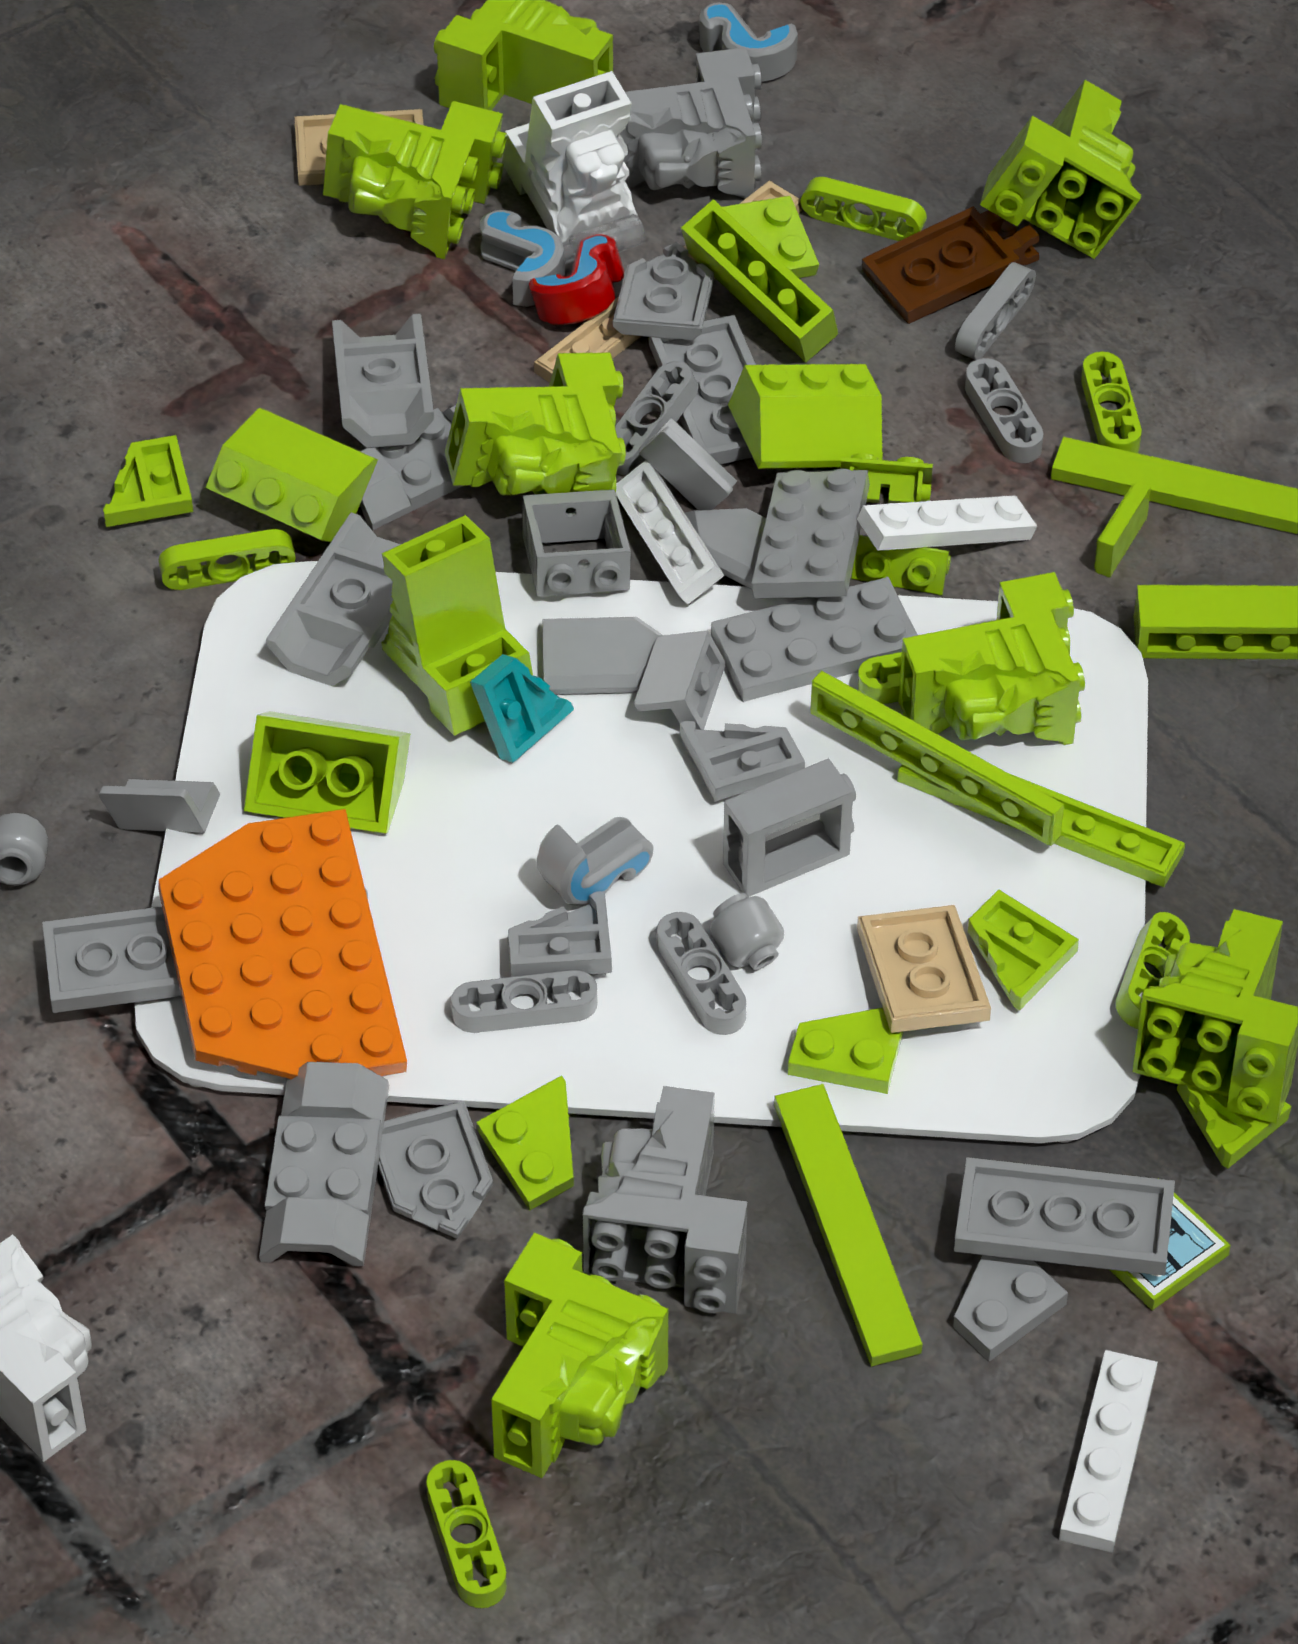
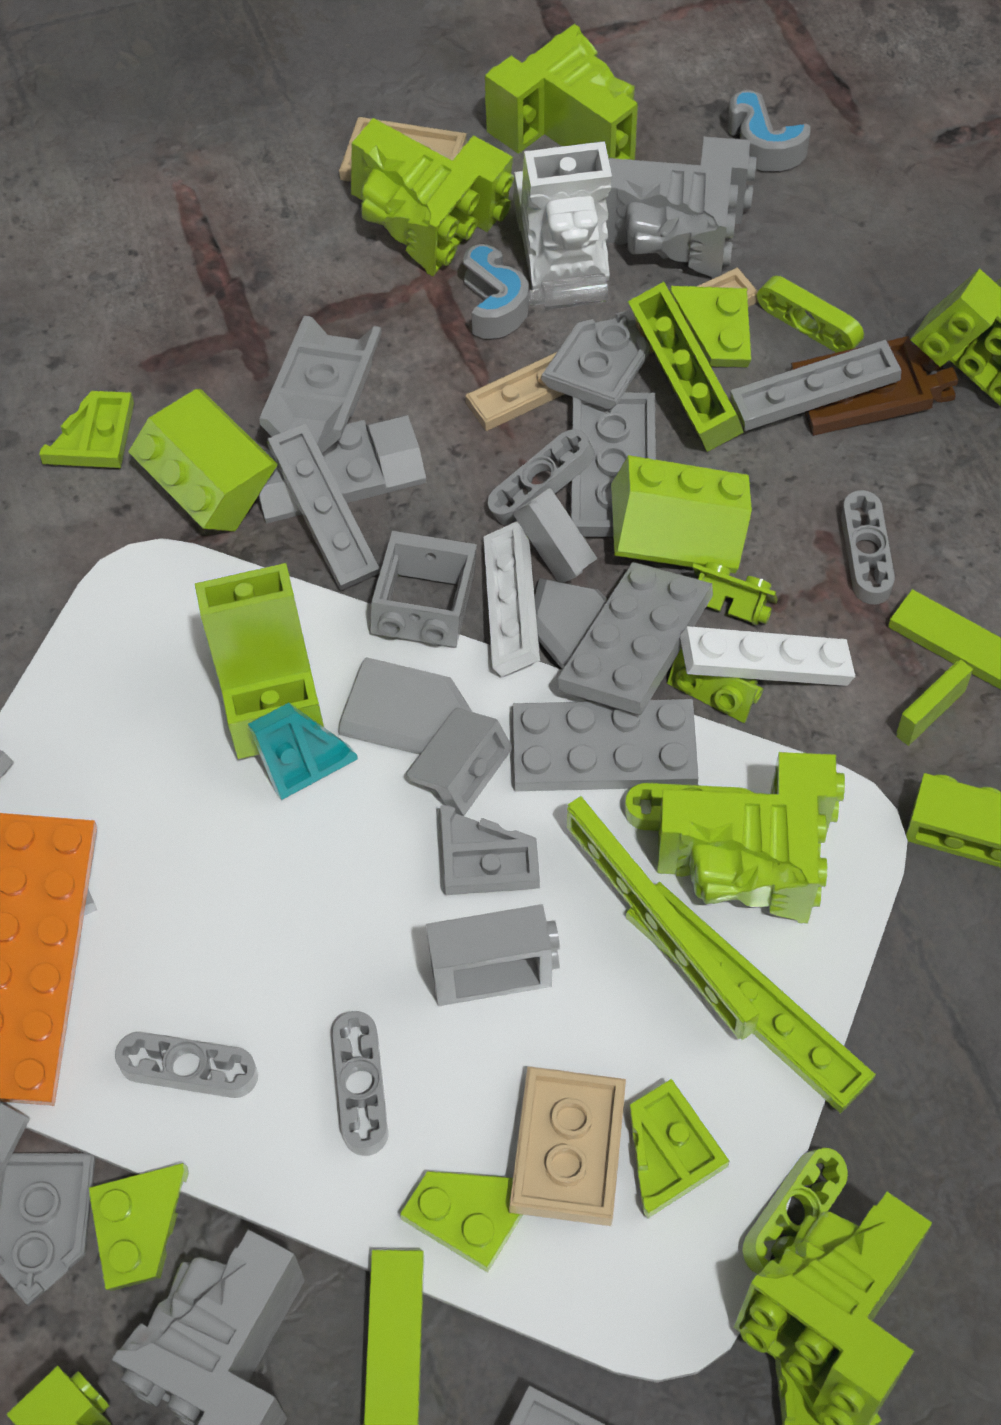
camera: 20 degrees right, 10 degrees up
lime beam [158,529,296,590] -> none
lime slope [244,711,411,834] -> none
light grey piece [266,512,401,686] -> none
lime brick [445,352,626,495] -> none
light grey wing [508,891,612,977] -> none
red animal [529,234,625,325] -> none
light grey animal [537,817,653,905] -> none
light grey head [710,893,784,970] -> none
light grey beam [955,262,1036,360] -> none
lime beam [1081,351,1142,453] -> none
none -> light grey plate [268,423,380,591]
none -> light grey plate [730,340,901,431]

